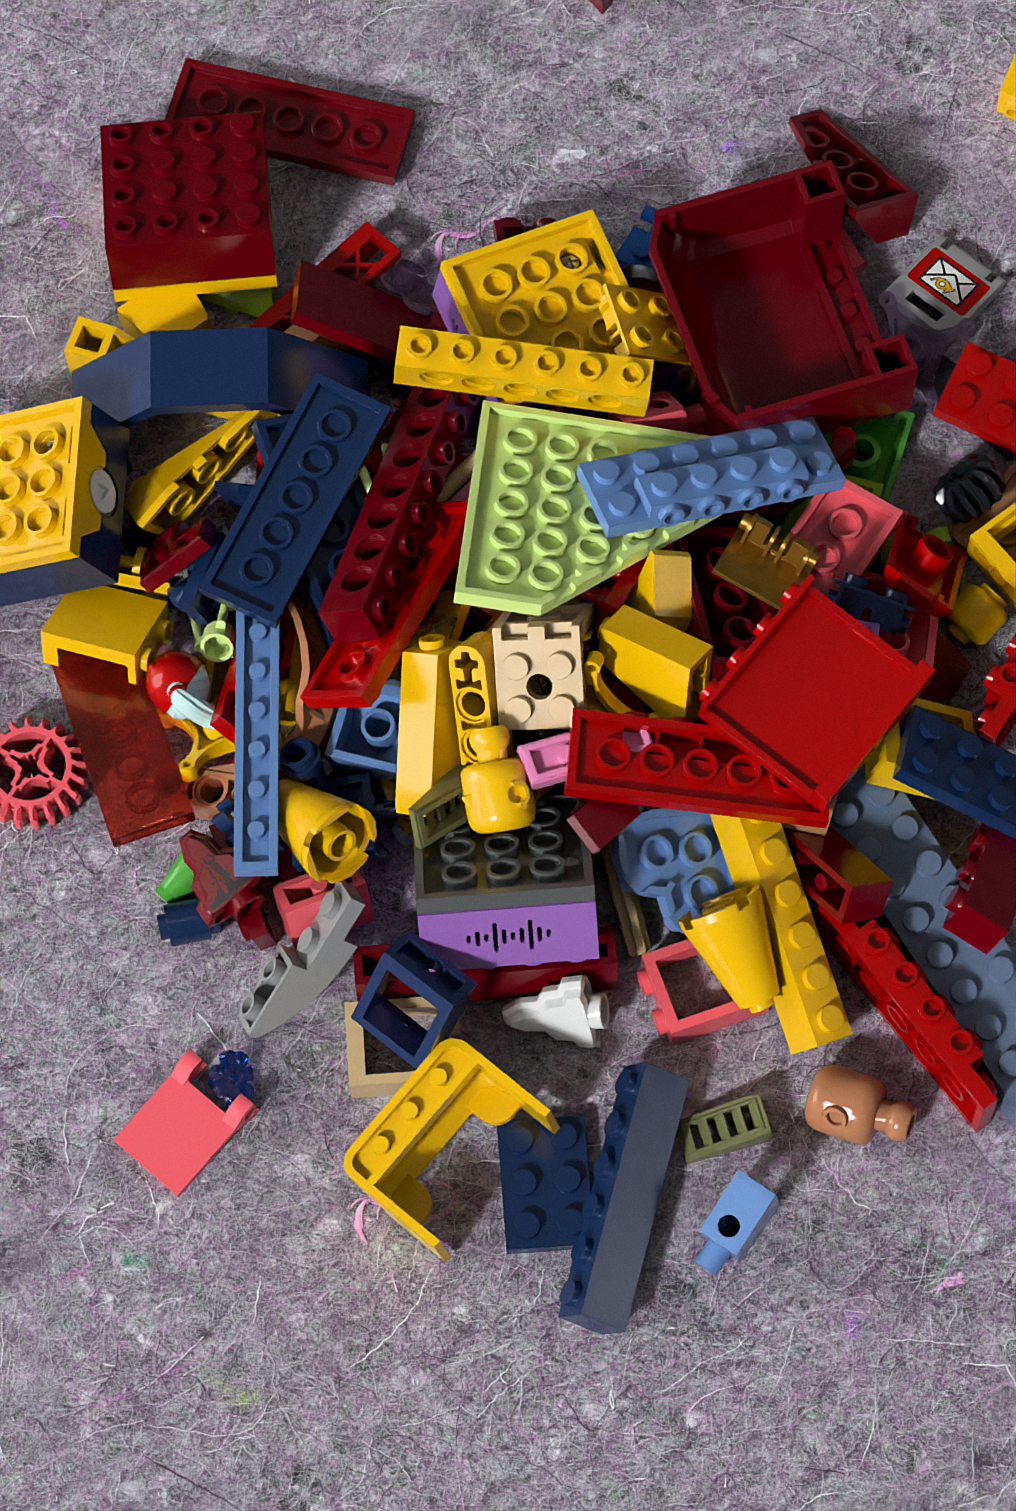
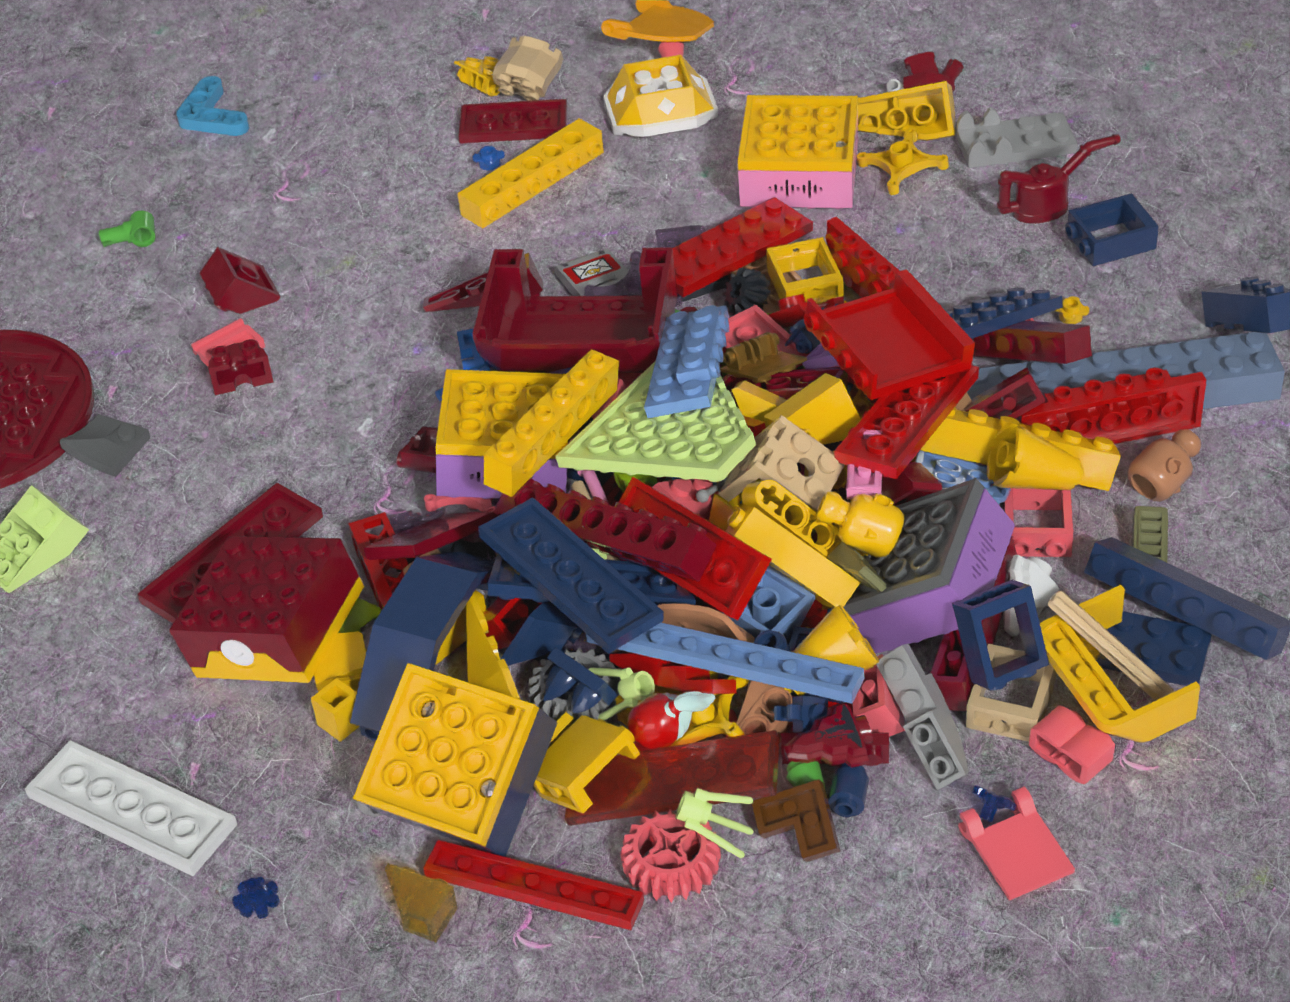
camera: 65 degrees left, 25 degrees down
dark red tile [140,517,216,594] -> none
yellow hinge [599,283,691,366] -> none
medium blue torso [694,1170,780,1276] -> none
none -> yellowish green plant [676,788,754,858]
none -> reddish brown plate [752,779,841,862]
none -> coral brick [1029,705,1115,784]
none -> tan axle [1047,590,1175,701]

